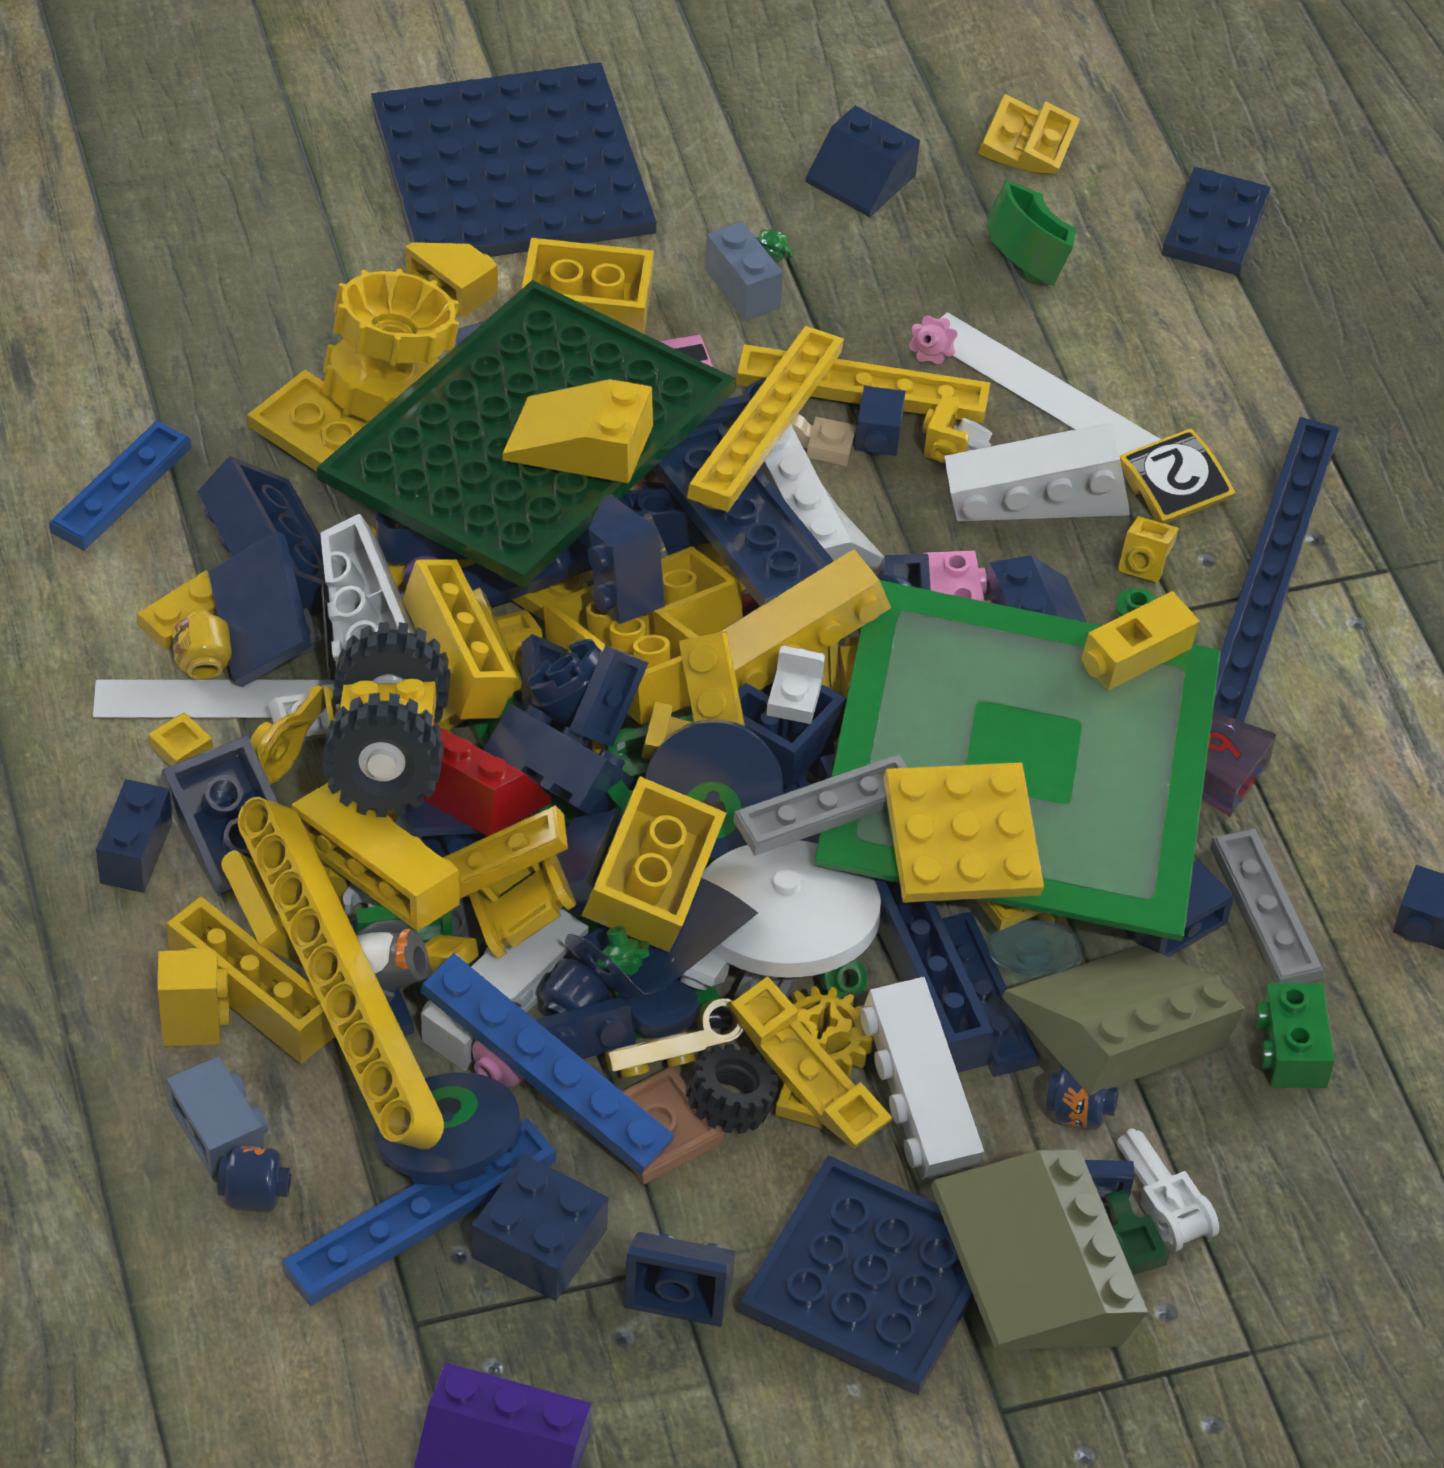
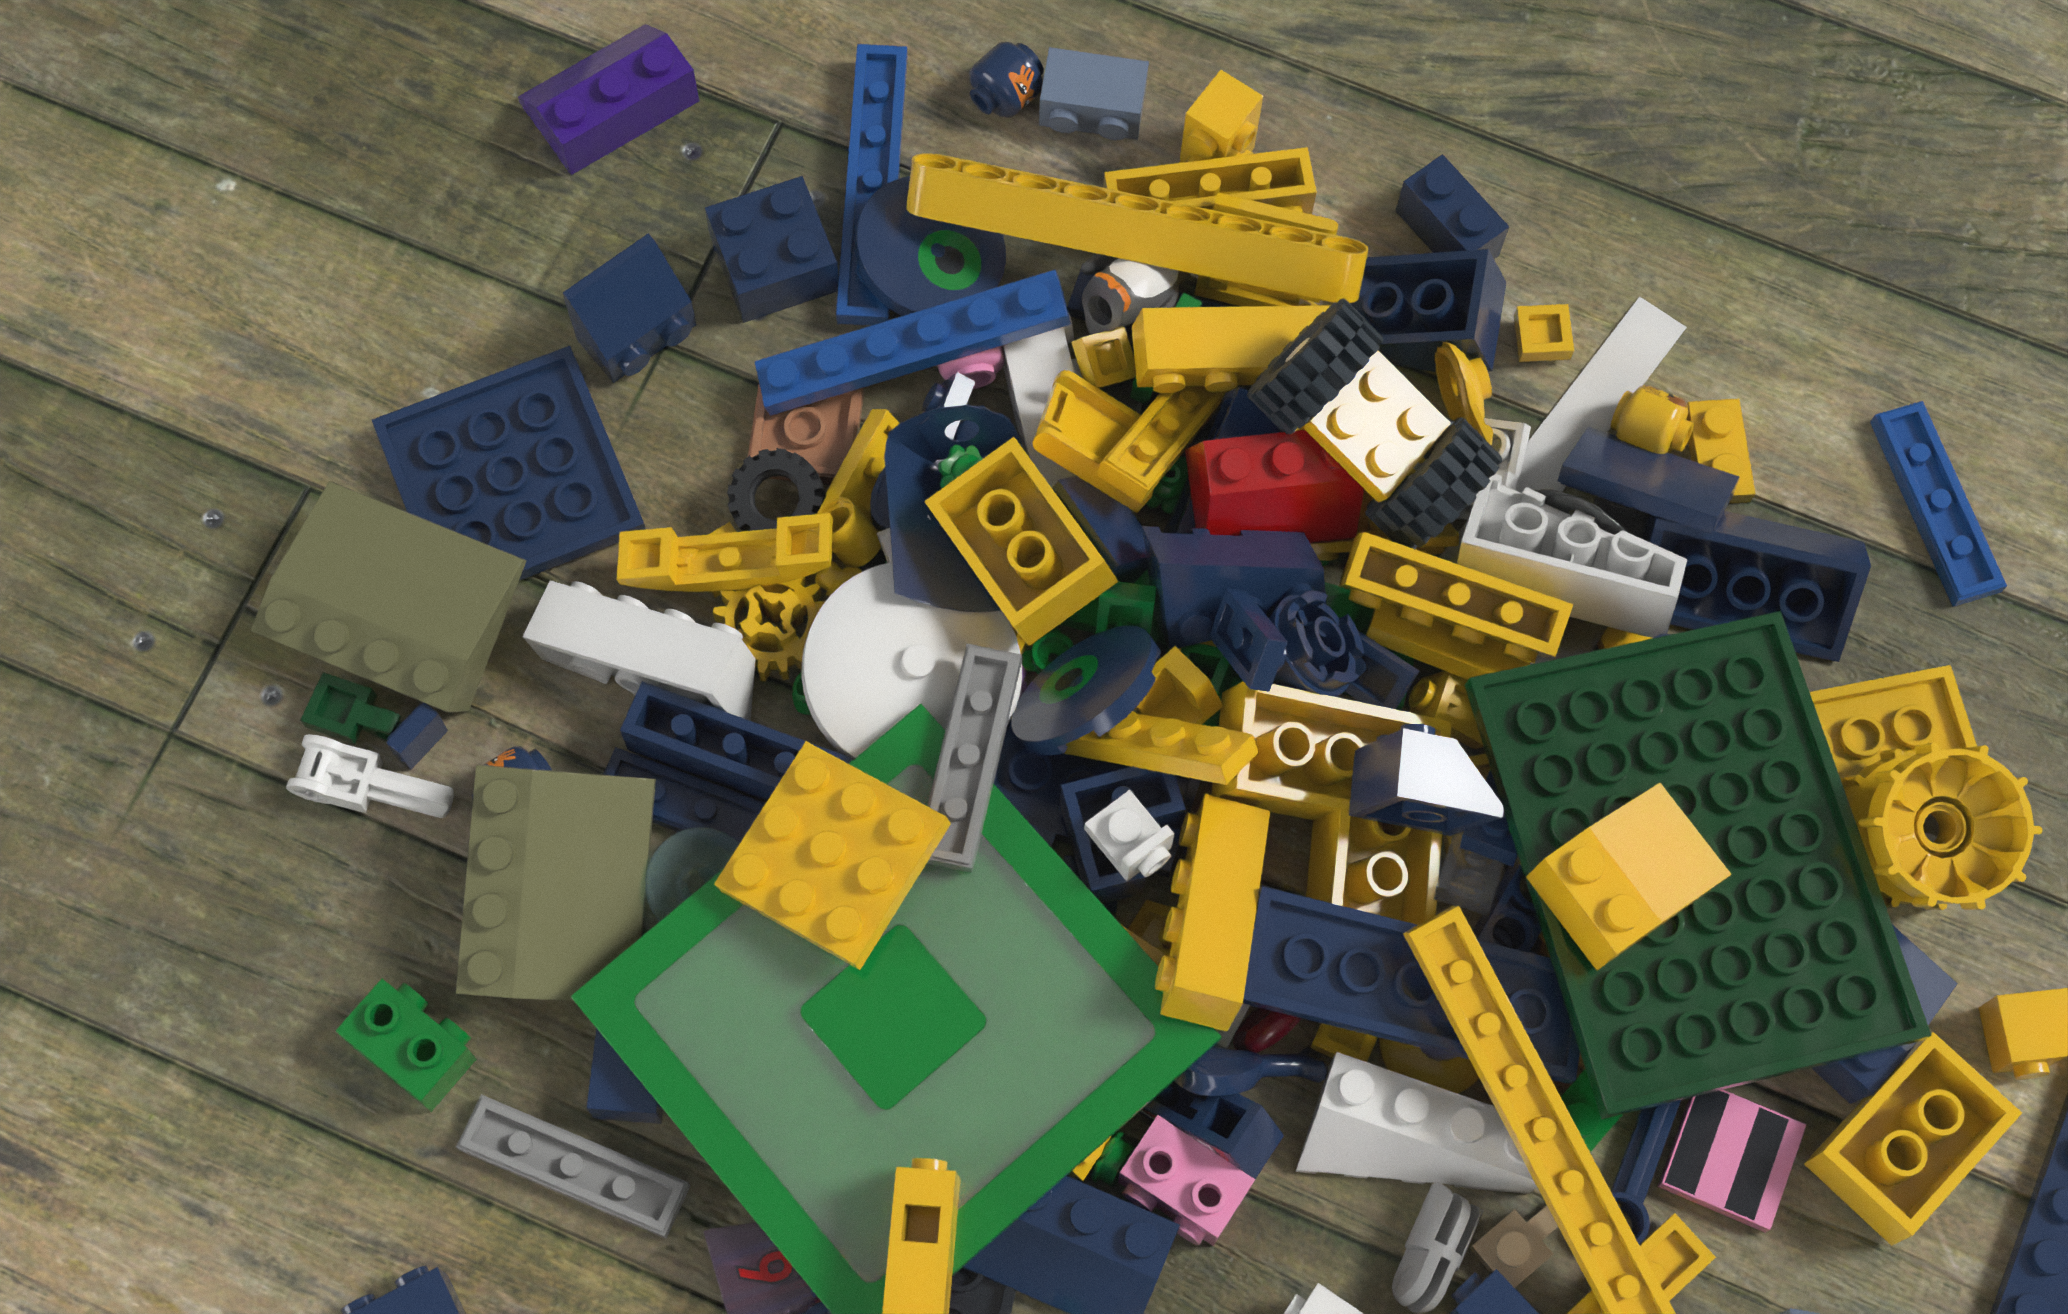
camera: 130 degrees right, 20 degrees up
none -> light grey arm [1392,1182,1484,1314]

